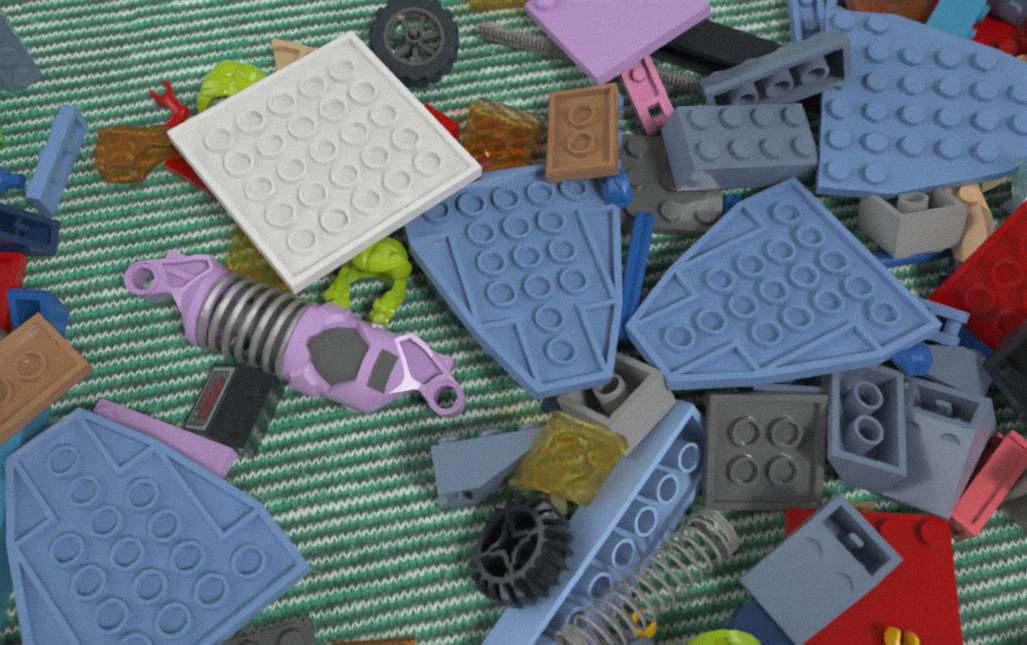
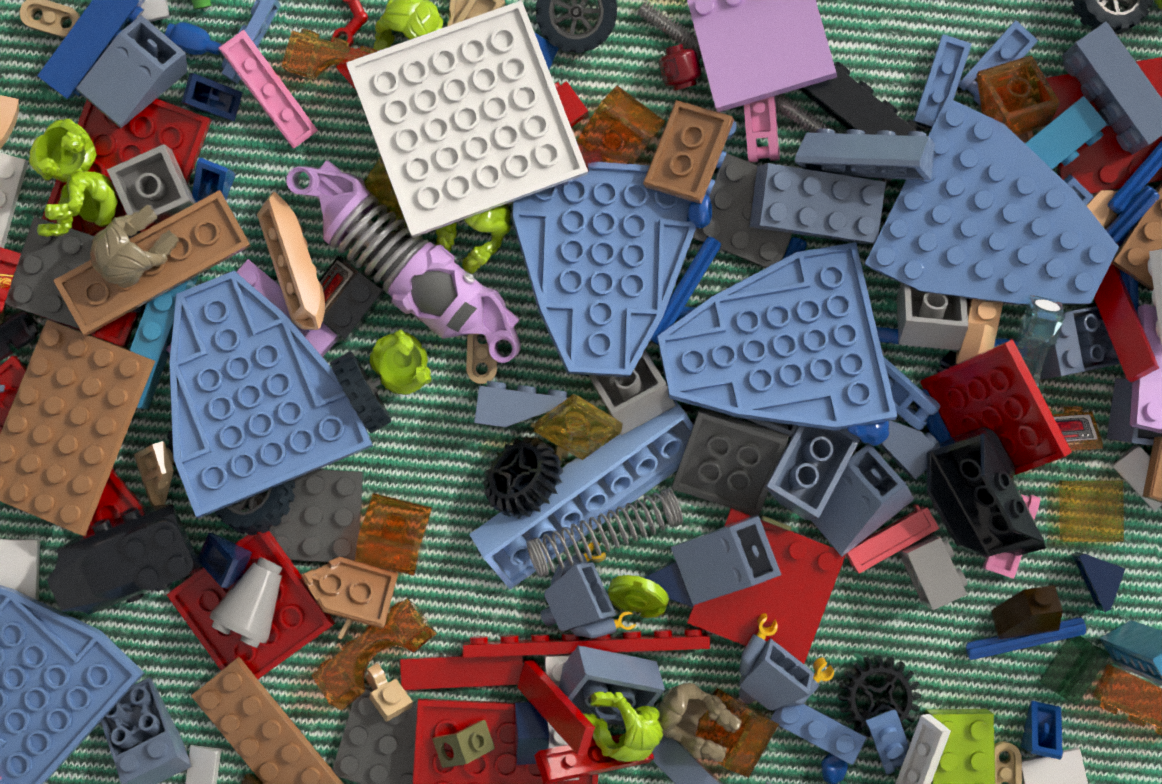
camera: 25 degrees right, 20 degrees up
none -> bright pink tile [218,30,318,149]
none -> light nougat brick [257,191,325,330]
none -> black wheel [330,351,392,434]
none -> lime hair [370,330,432,395]
none -> tan plate [466,334,498,384]
none -> dark red head [658,44,702,91]

